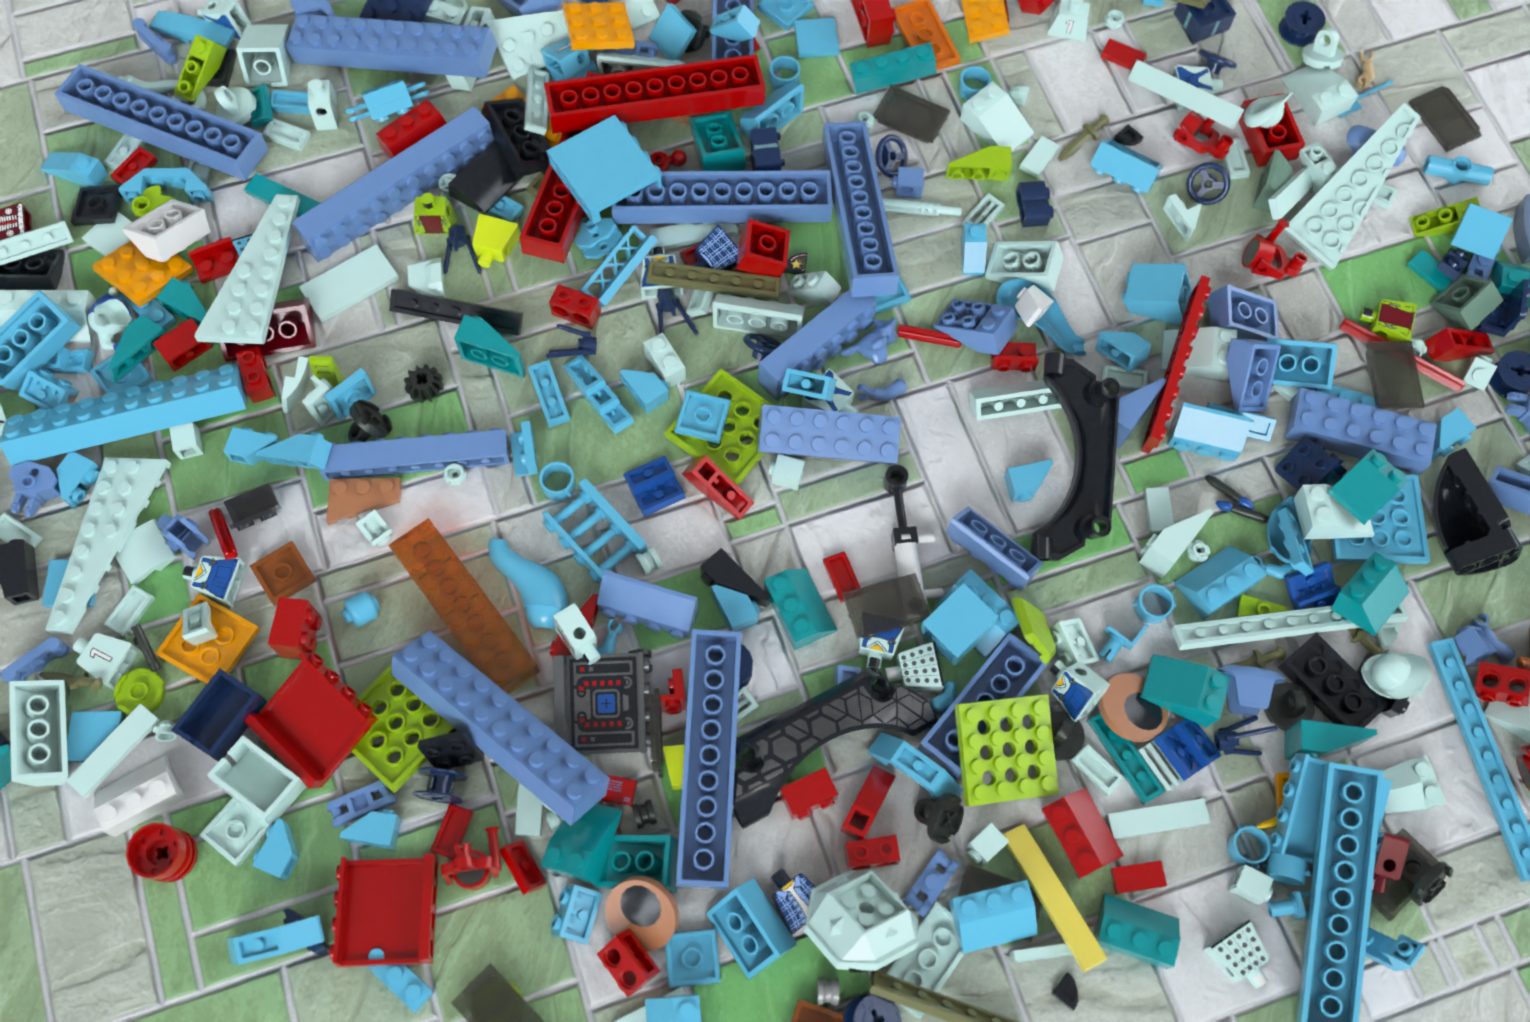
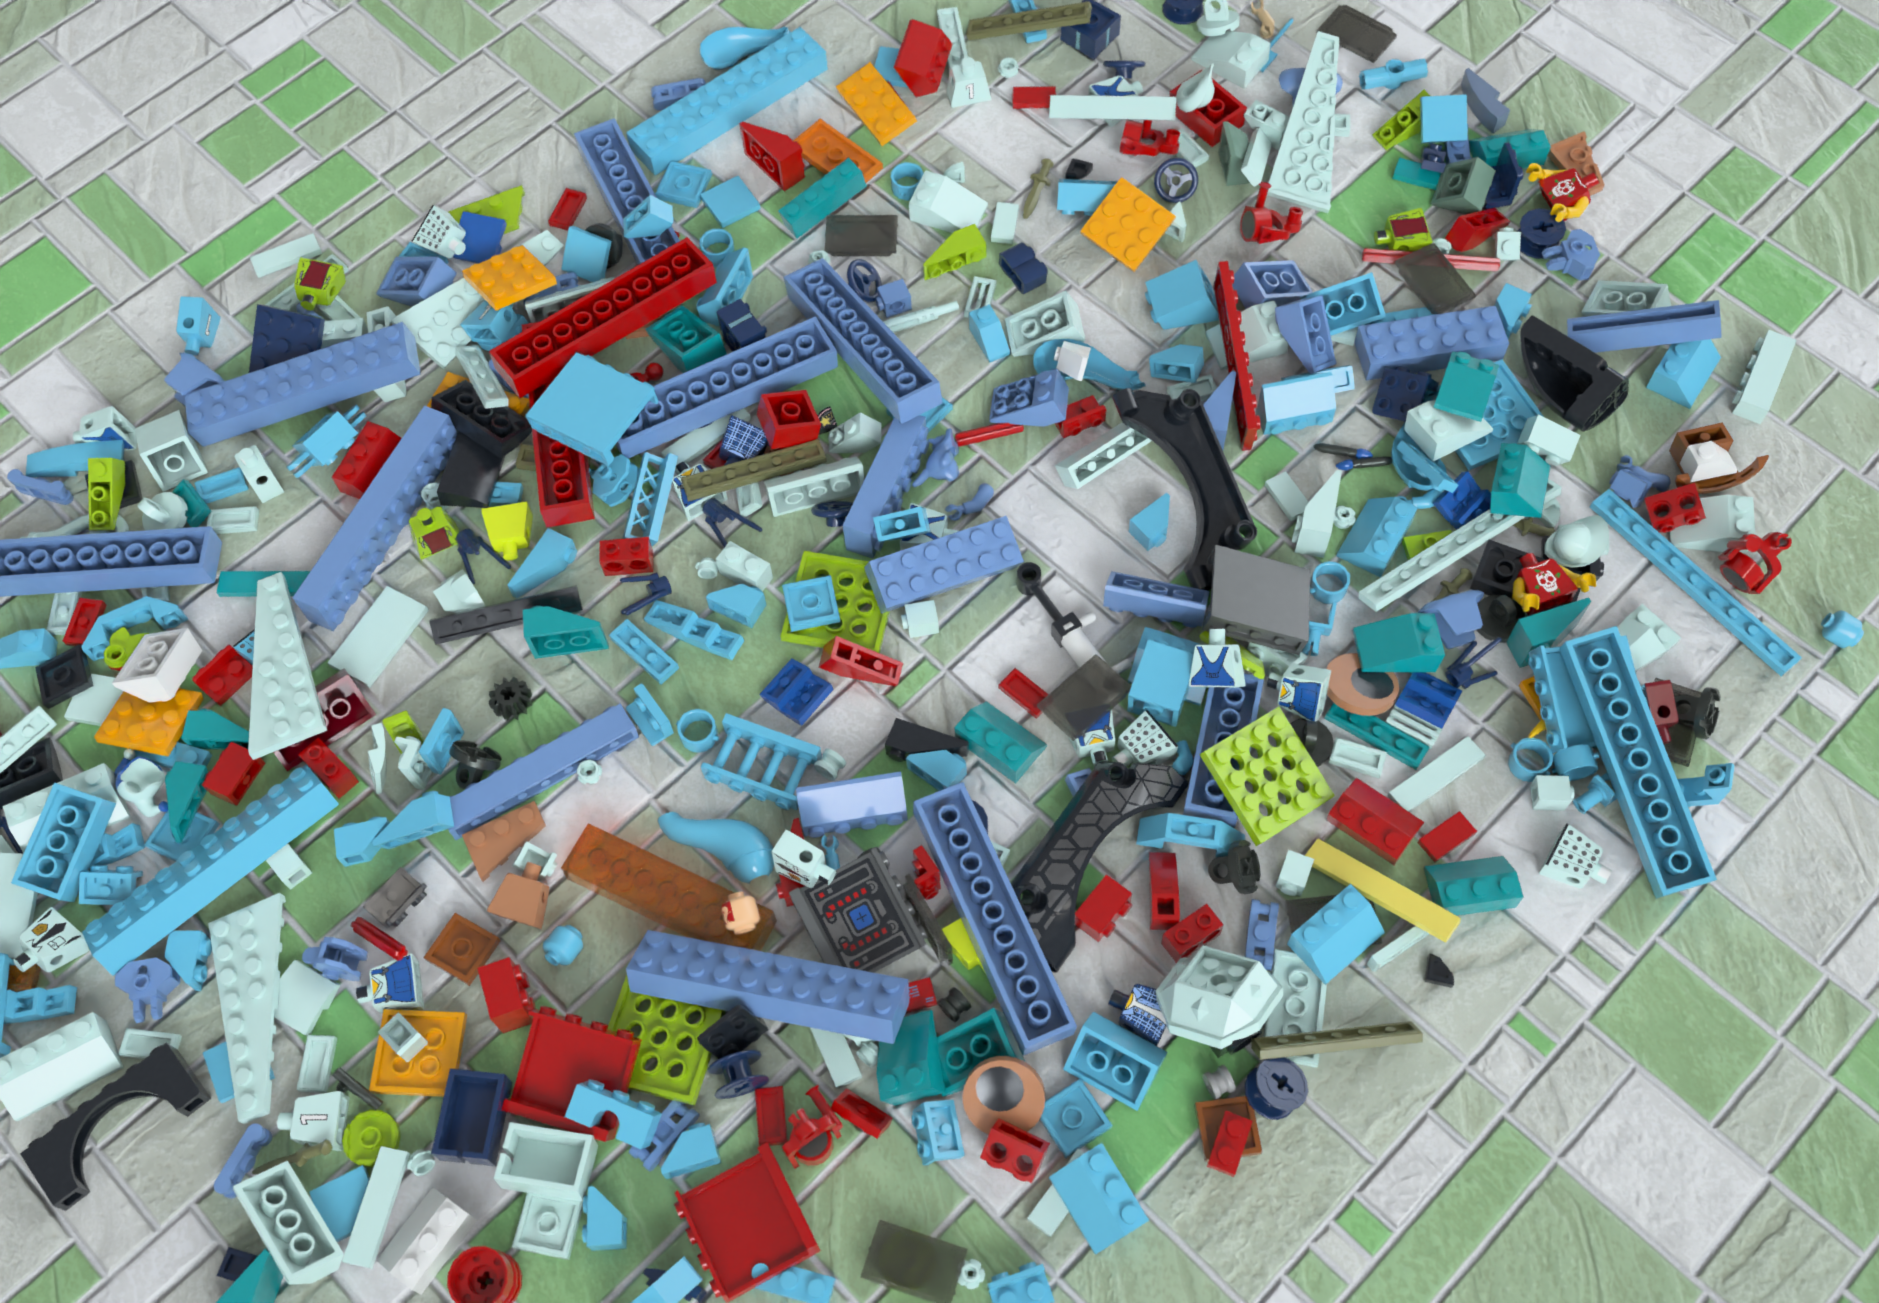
camera: 20 degrees left, 5 degrees down
none -> nougat torso [487,862,549,929]
none -> medium azure slope [508,528,577,598]
none -> medium azure arch [565,1079,662,1149]
none -> light aqua plate [695,557,719,579]
none -> light nougat head [721,891,760,934]
none -> light orange plate [1080,177,1176,273]
none -> torso [1189,629,1245,687]
none -> panel [1203,545,1310,655]
none -> torso [1512,553,1597,616]
none -> light aqua brick [1517,415,1580,466]

